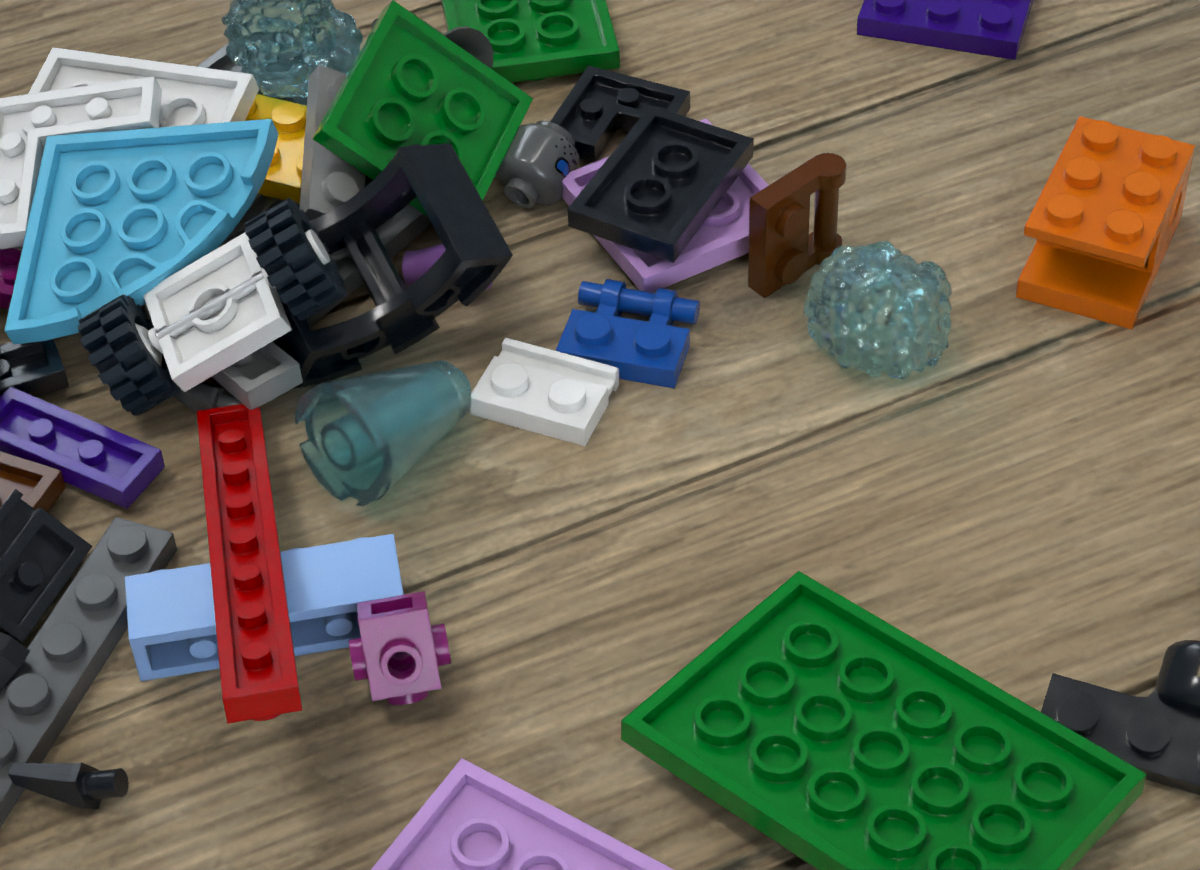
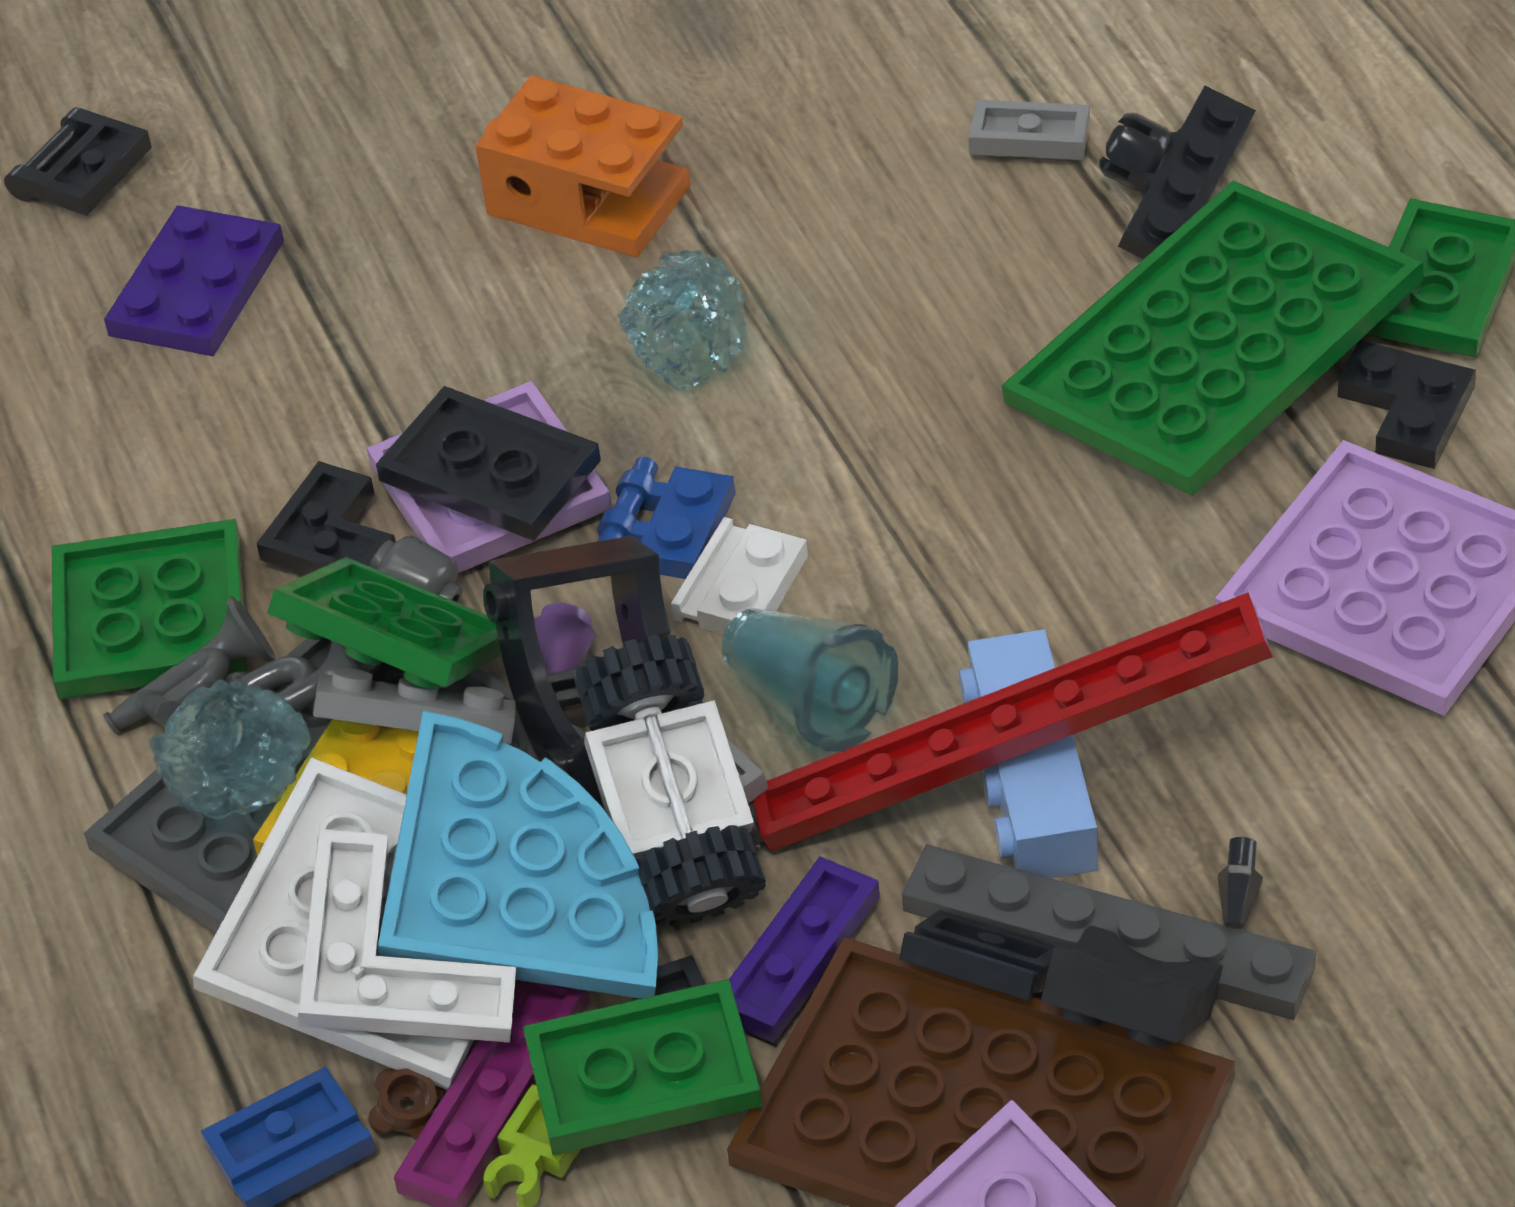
camera: 85 degrees left, 0 degrees up
magenta brick [348,591,451,705] -> none
reddish brown plate [748,153,846,298] -> none

